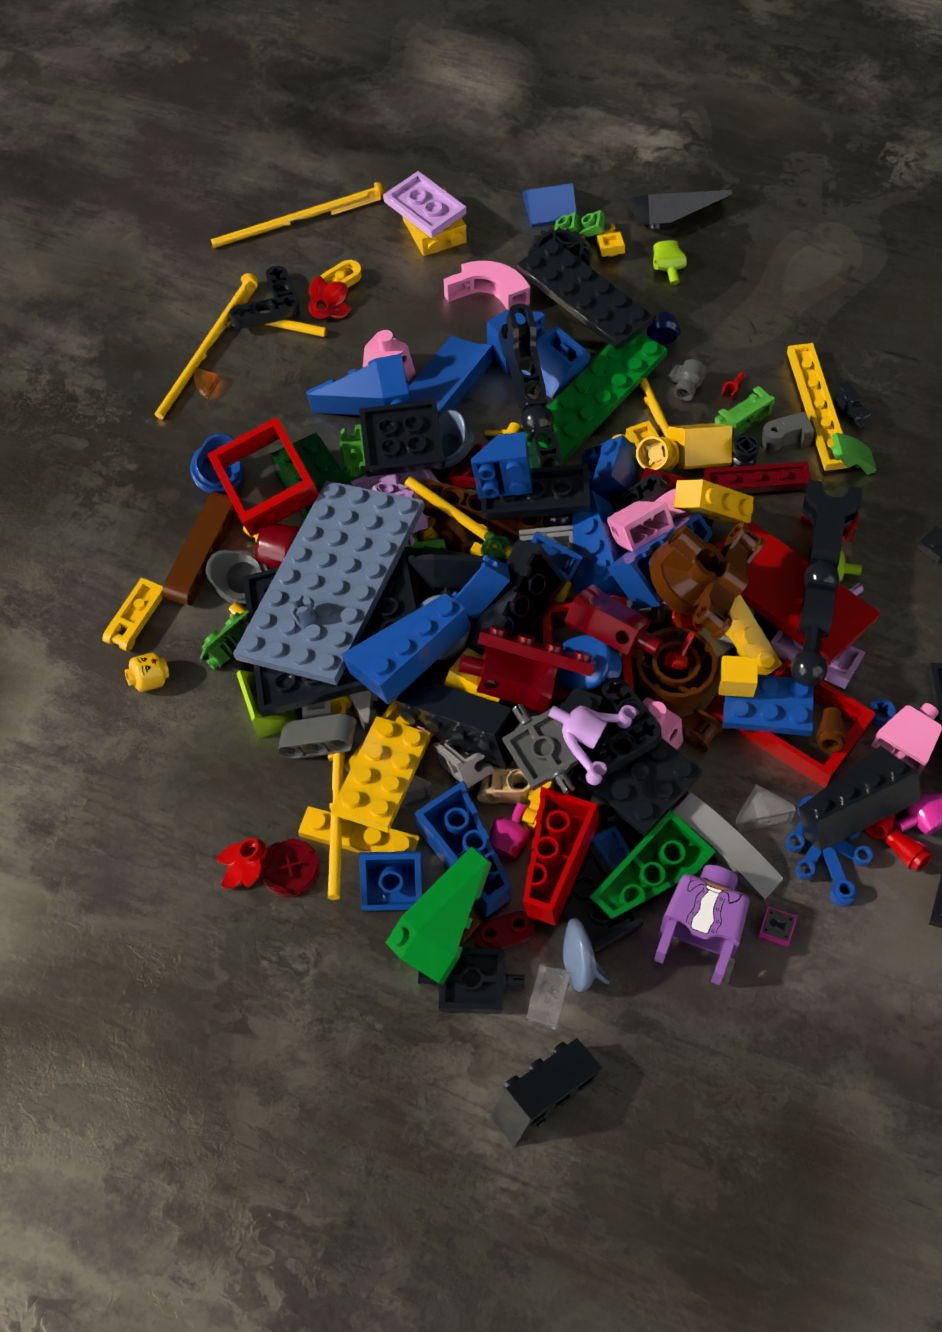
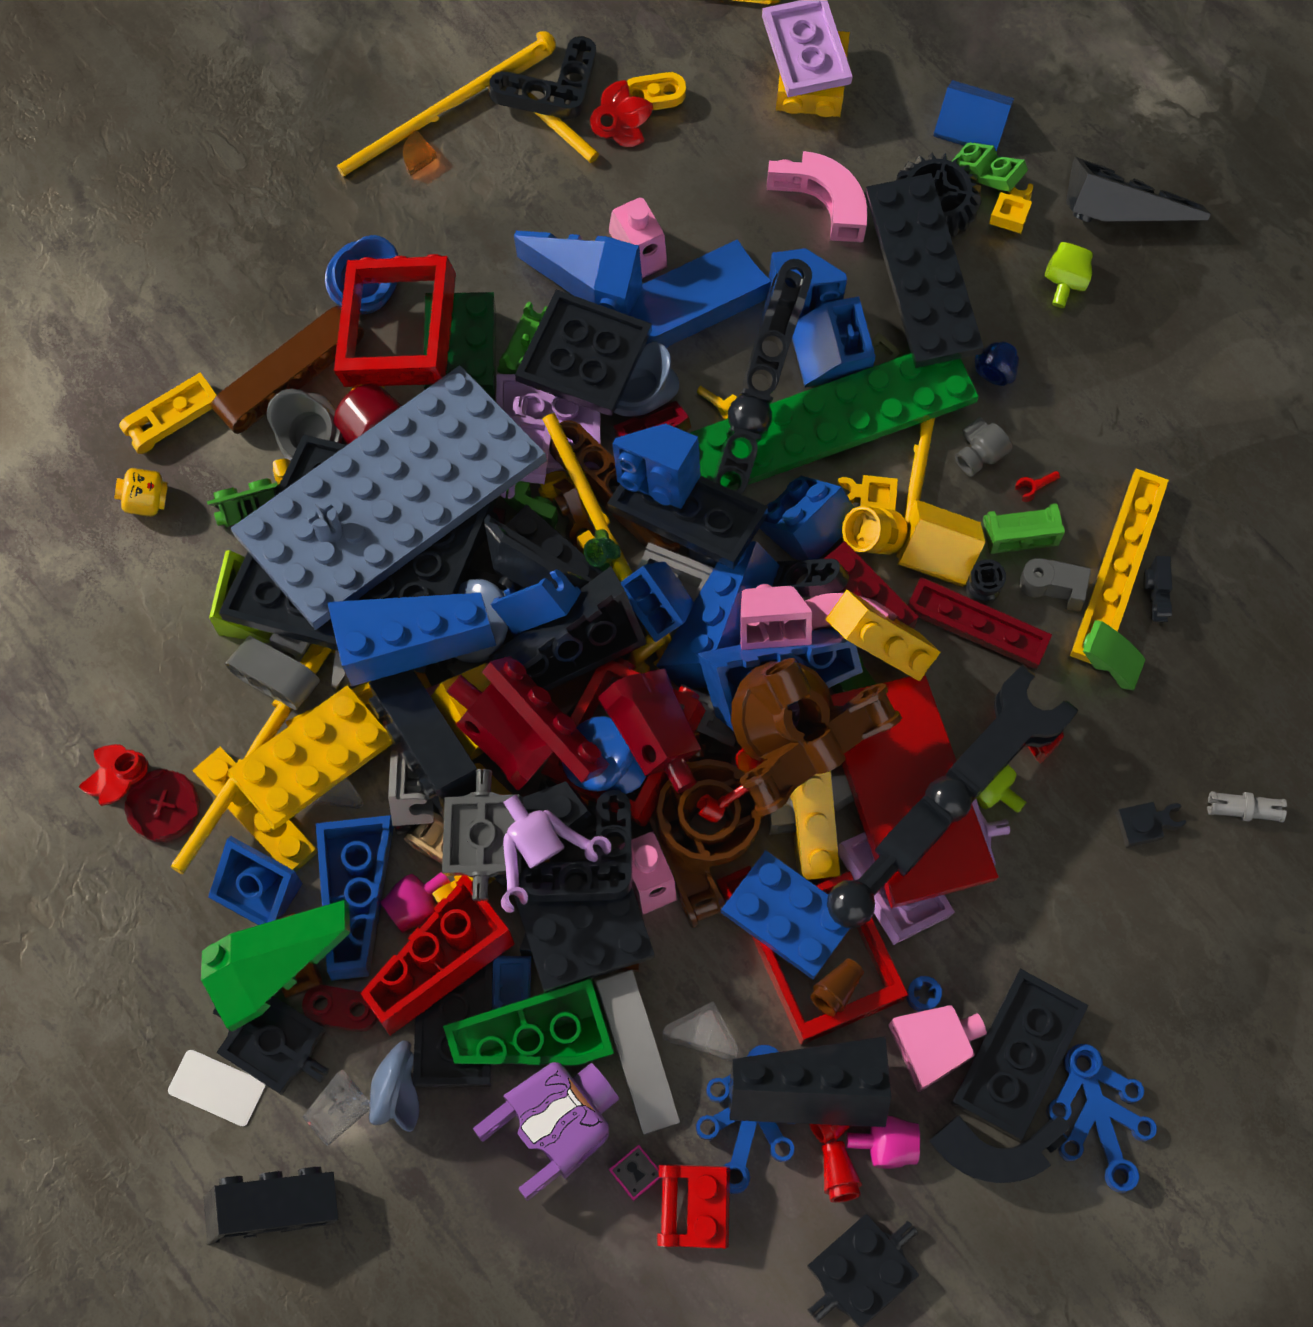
camera: 25 degrees right, 10 degrees up
yellow panel [718,656,758,697] -> none
none -> white sticker [168,1050,265,1126]
none -> red plate [657,1164,730,1249]

